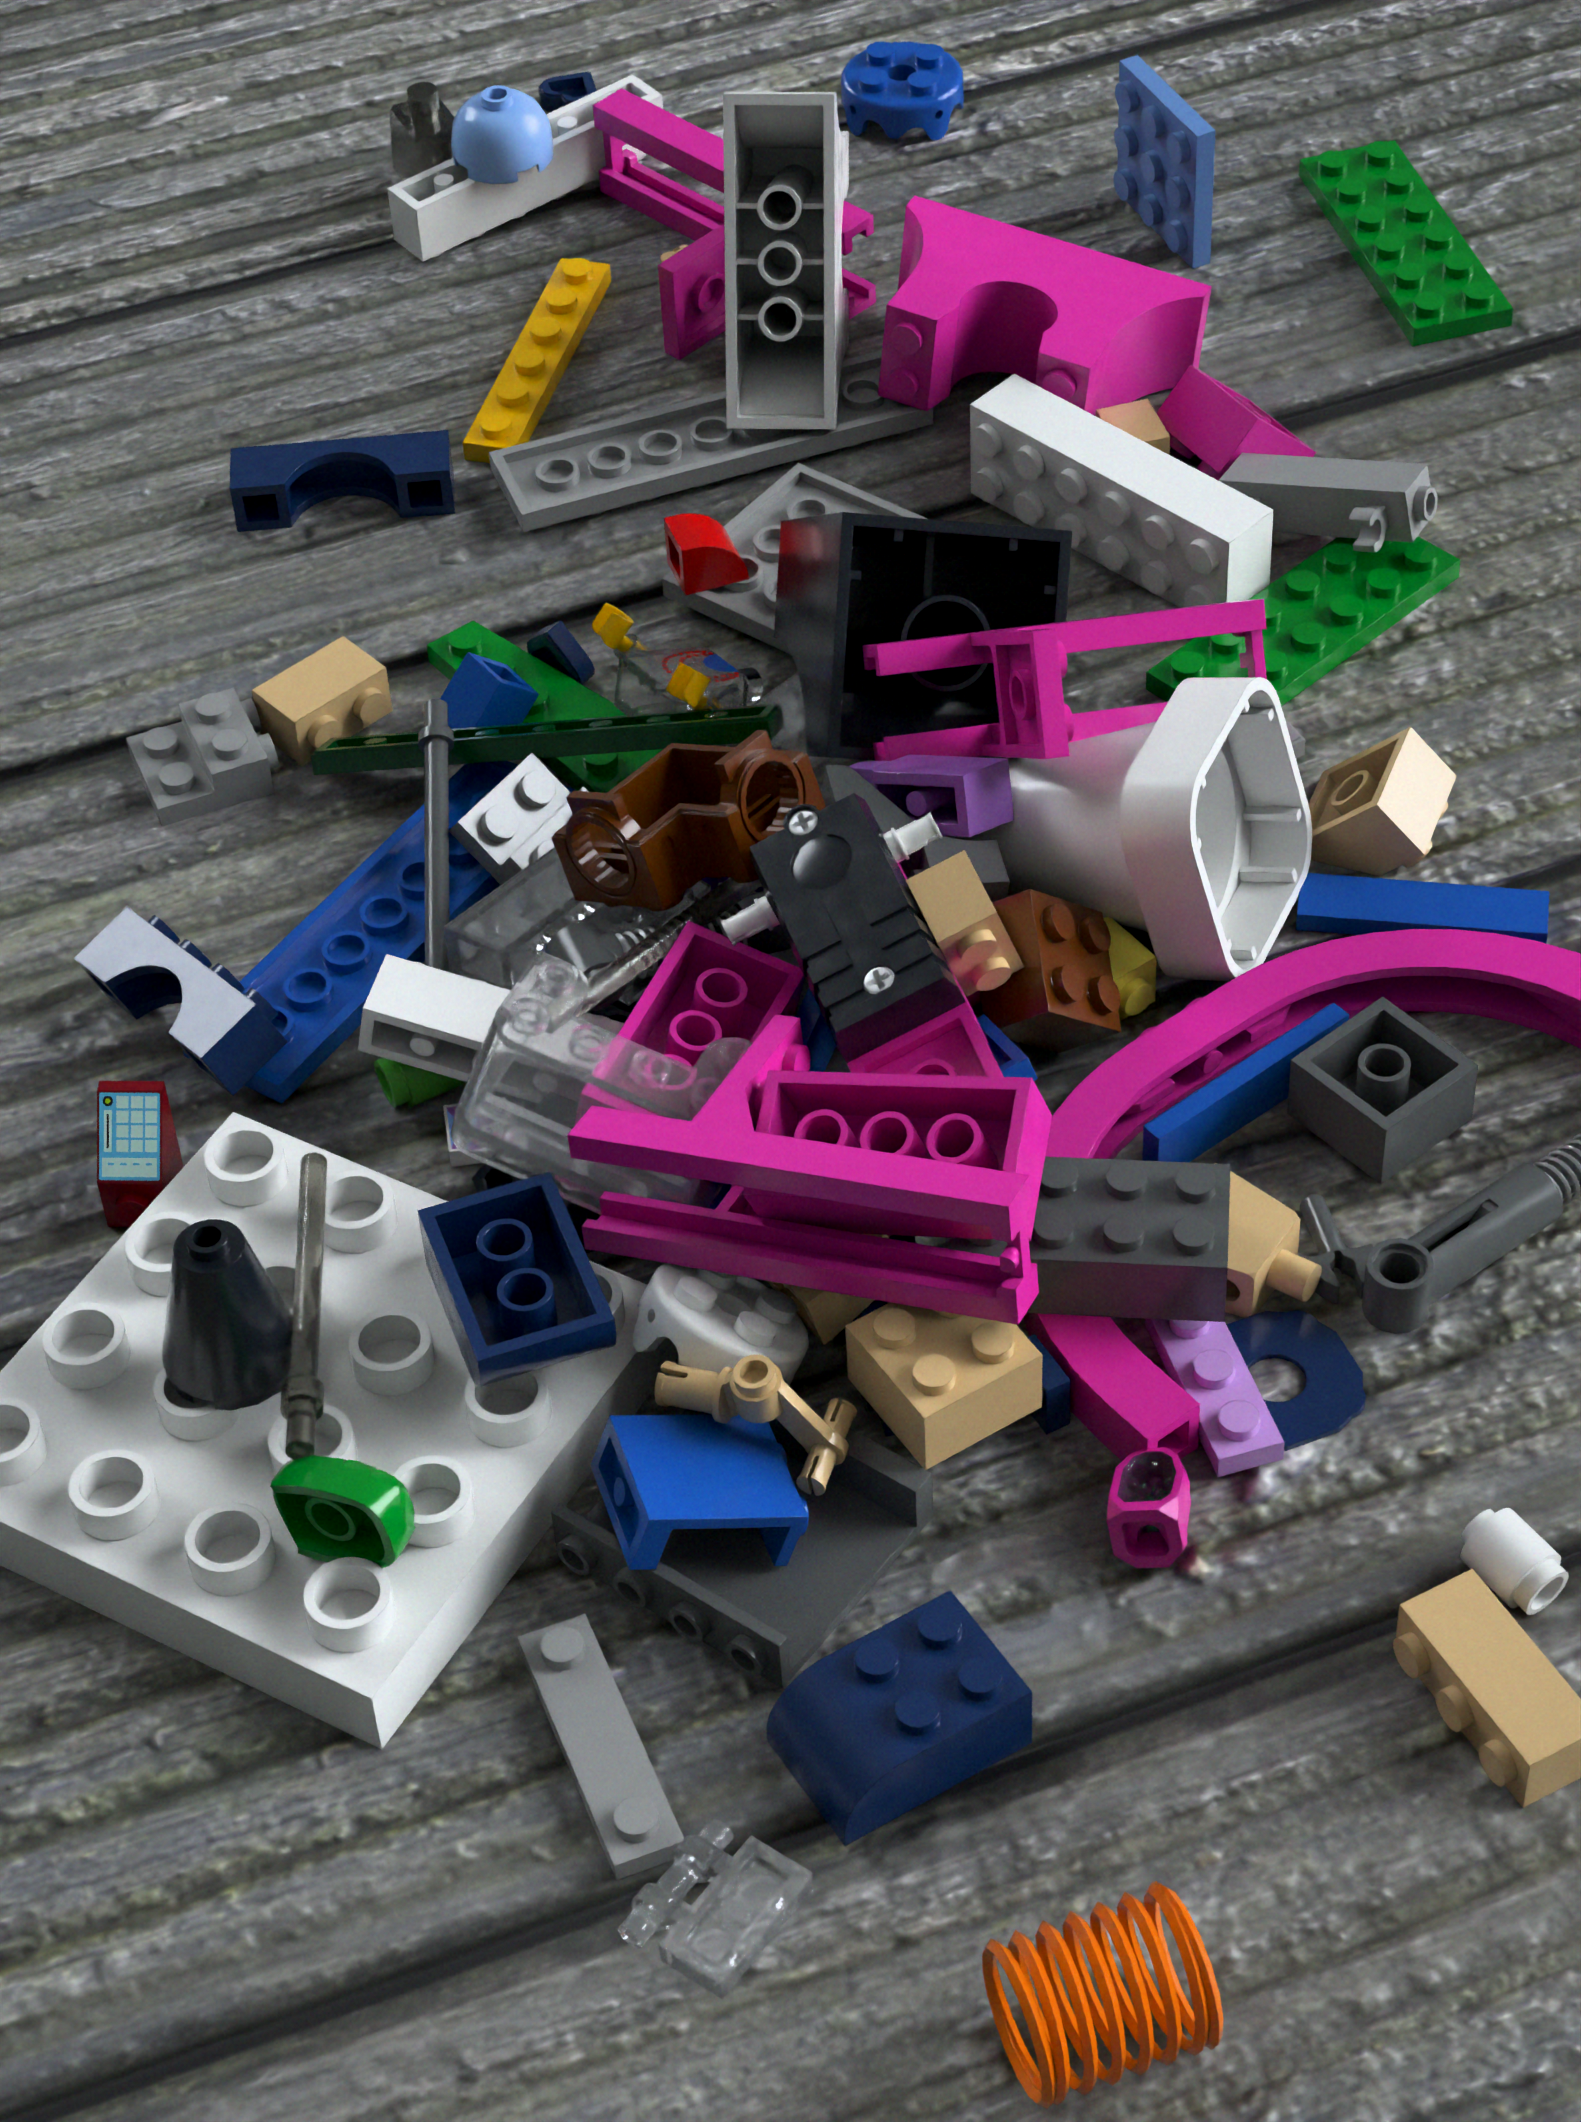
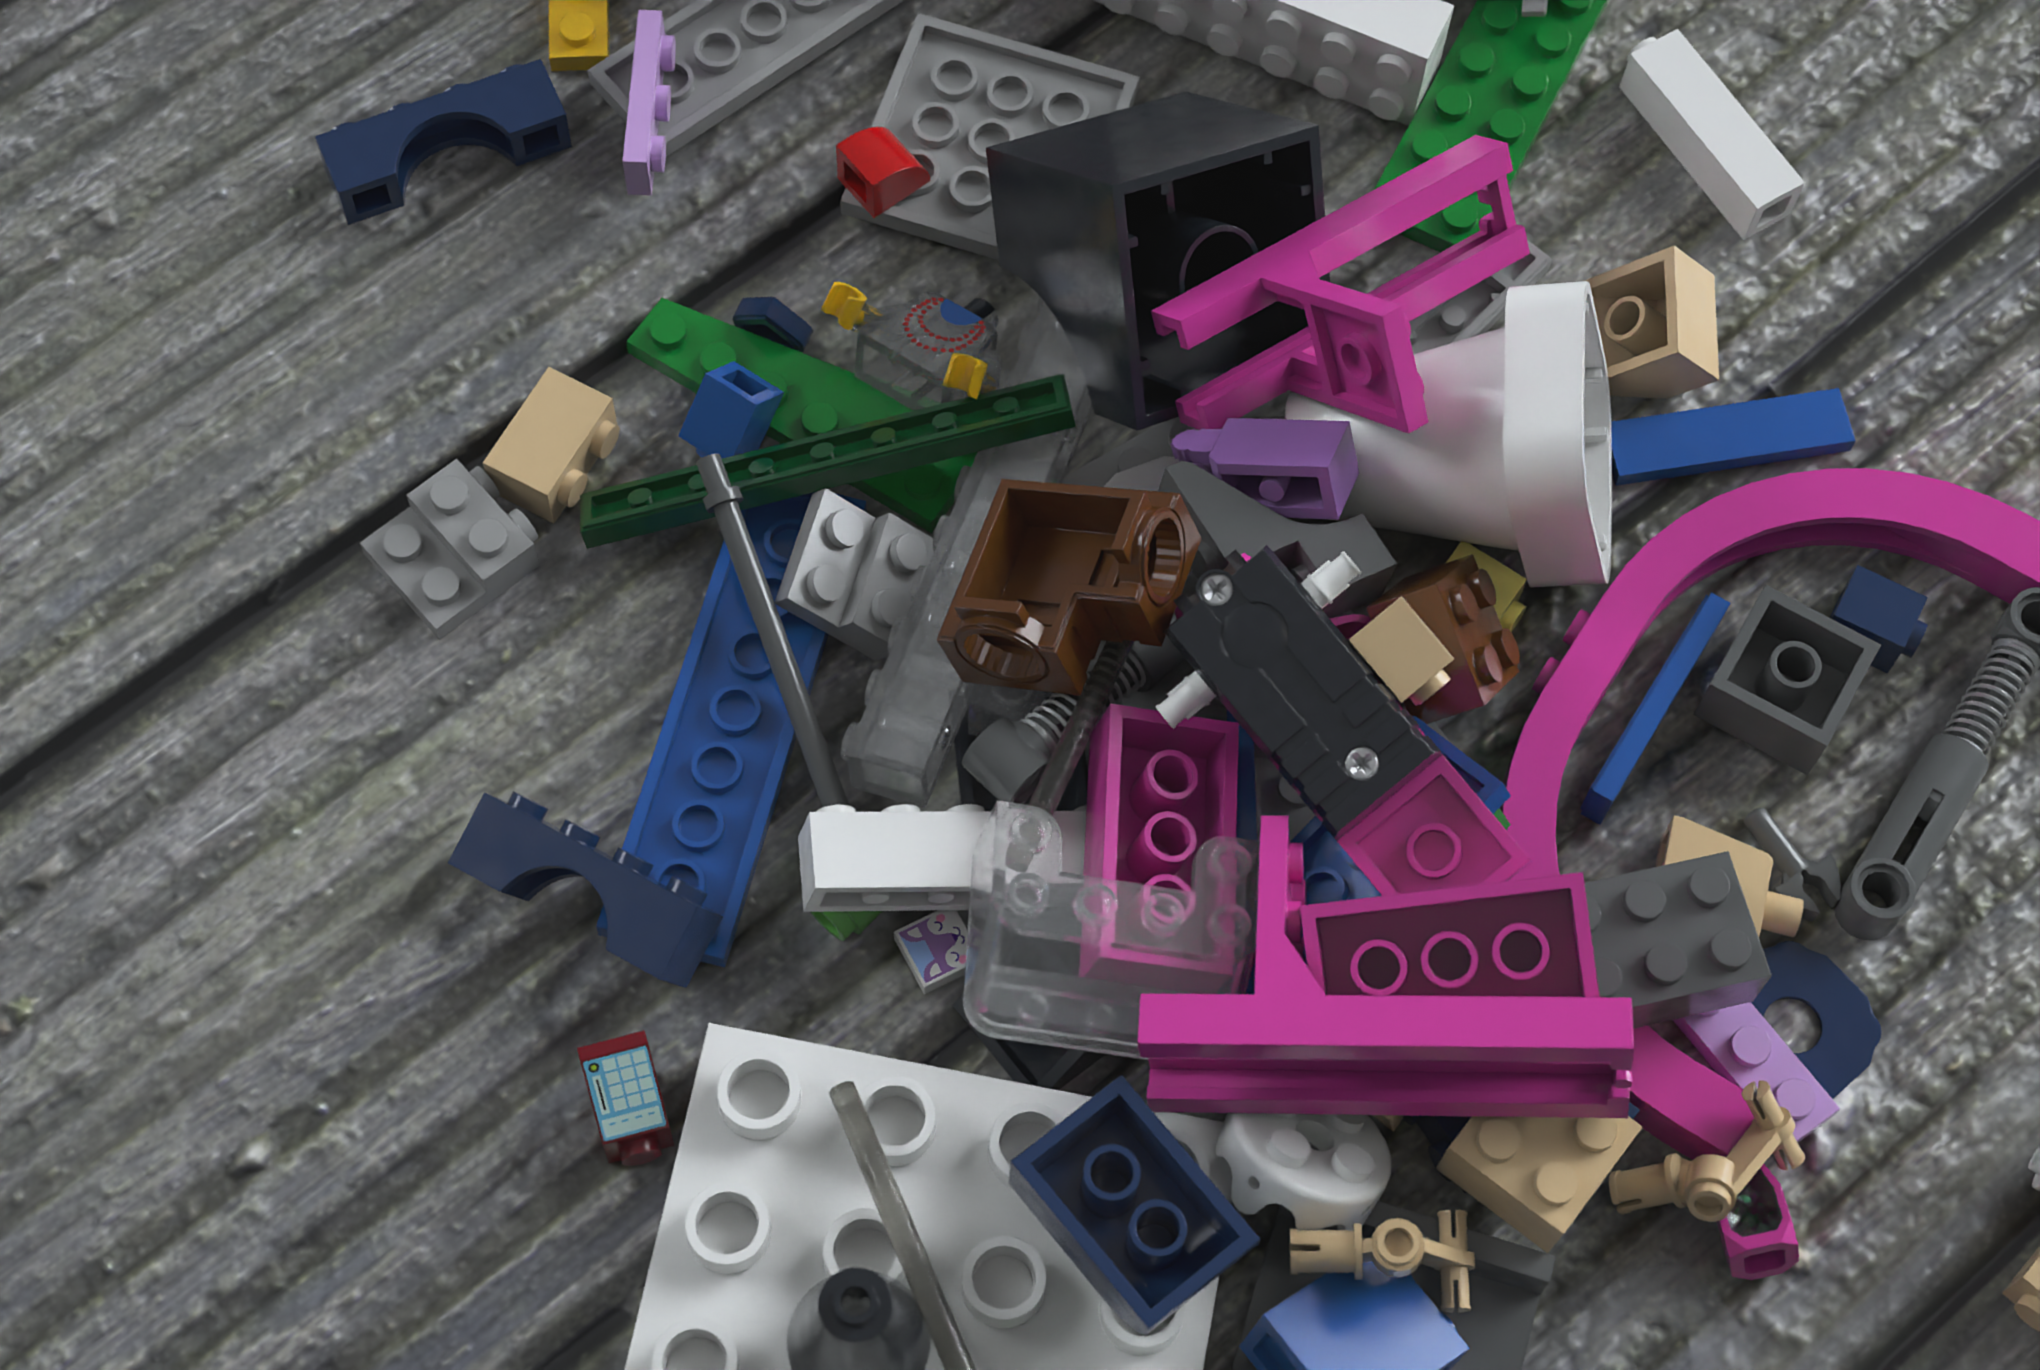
camera: 25 degrees left, 20 degrees up
none -> lavender plate [622,10,676,196]
none -> tan pin [1609,1080,1805,1222]
none -> white brick [1619,29,1805,240]
none -> dark blue brick [1829,565,1928,674]

